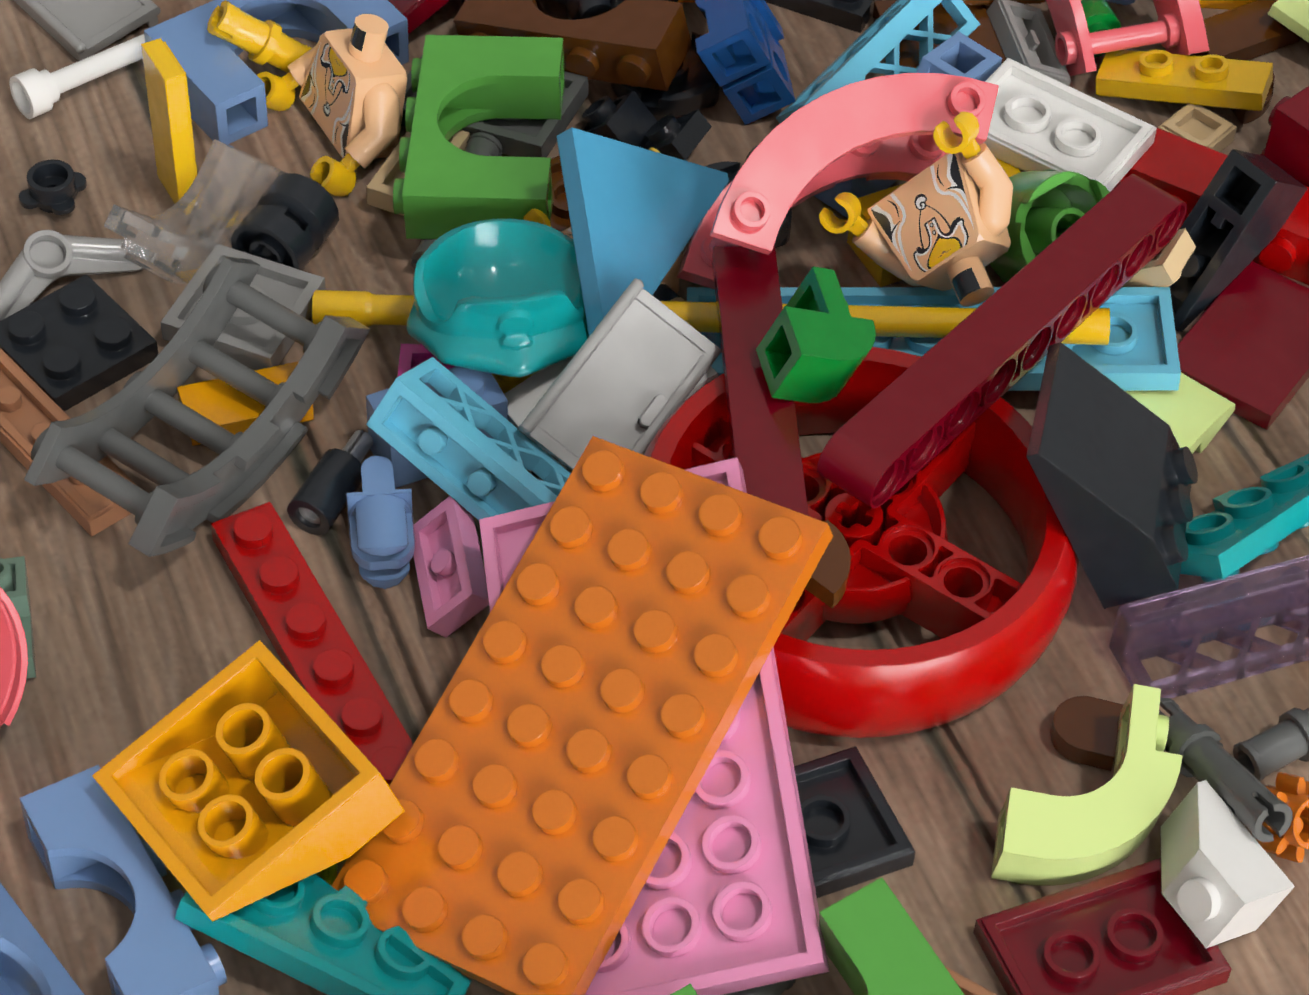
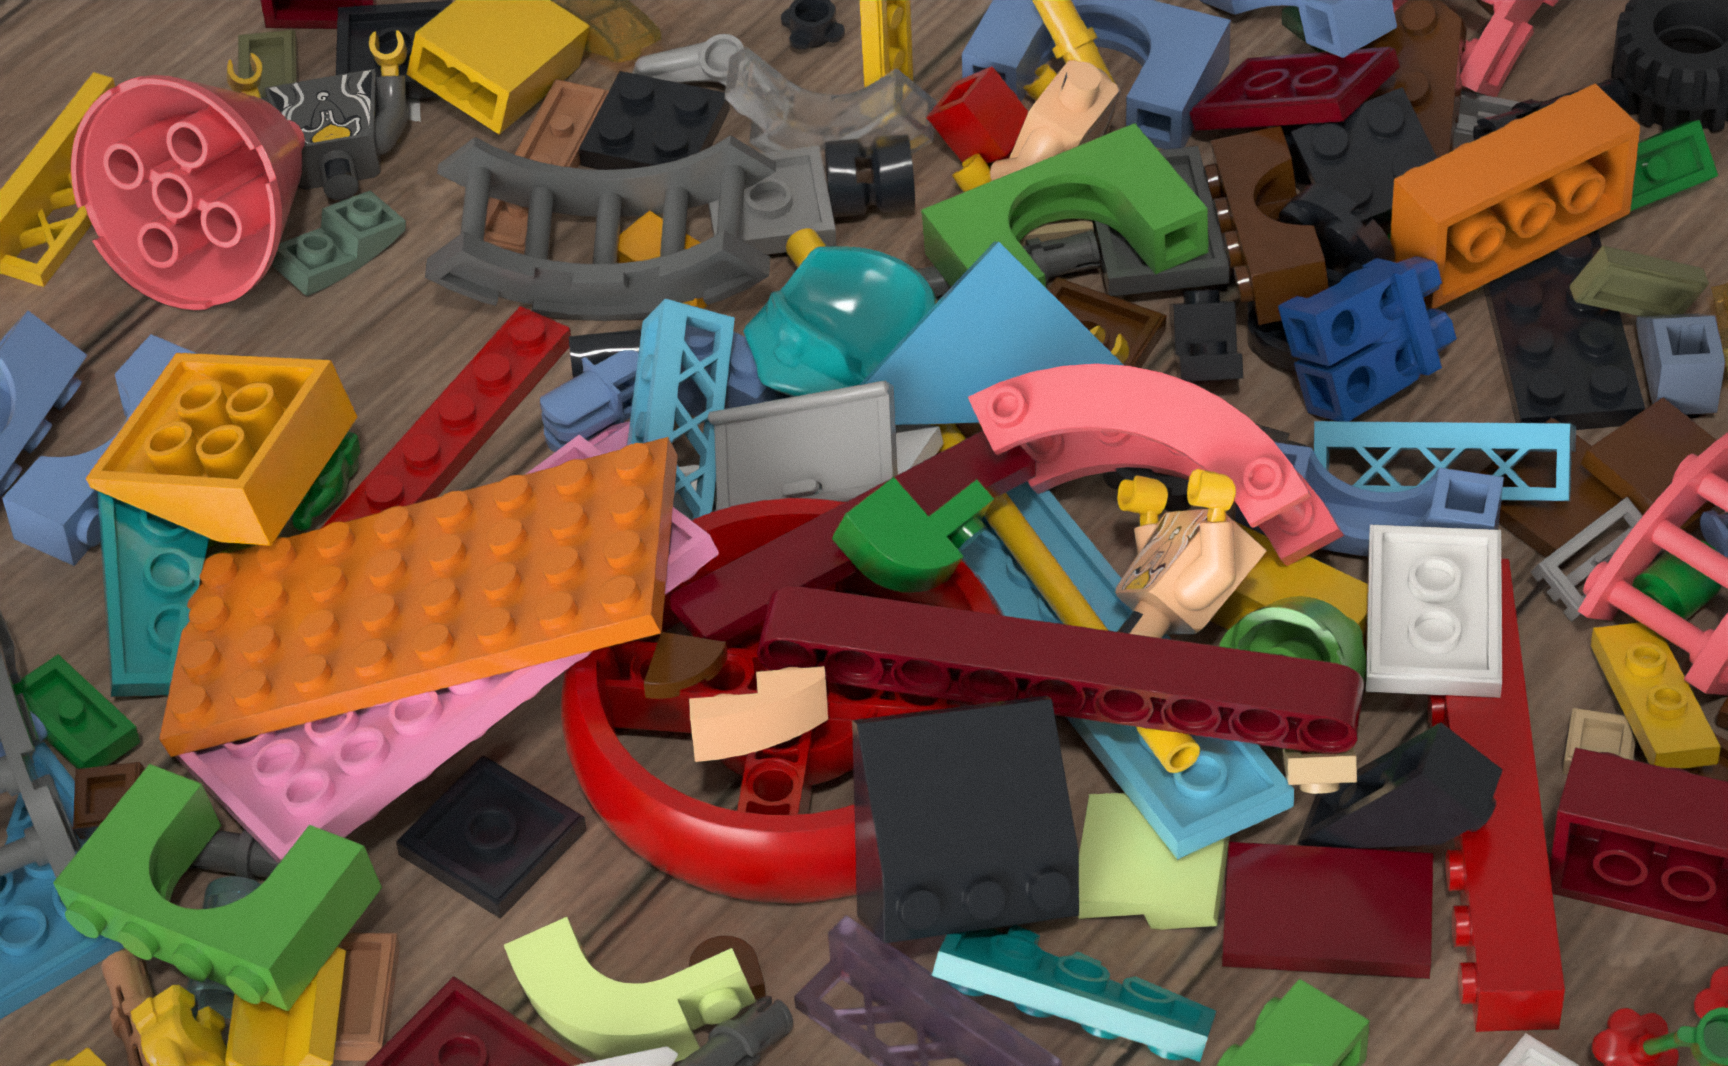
camera: 65 degrees right, 0 degrees up
none -> light nougat slope [689,666,828,762]
none -> red brick [926,66,1029,164]

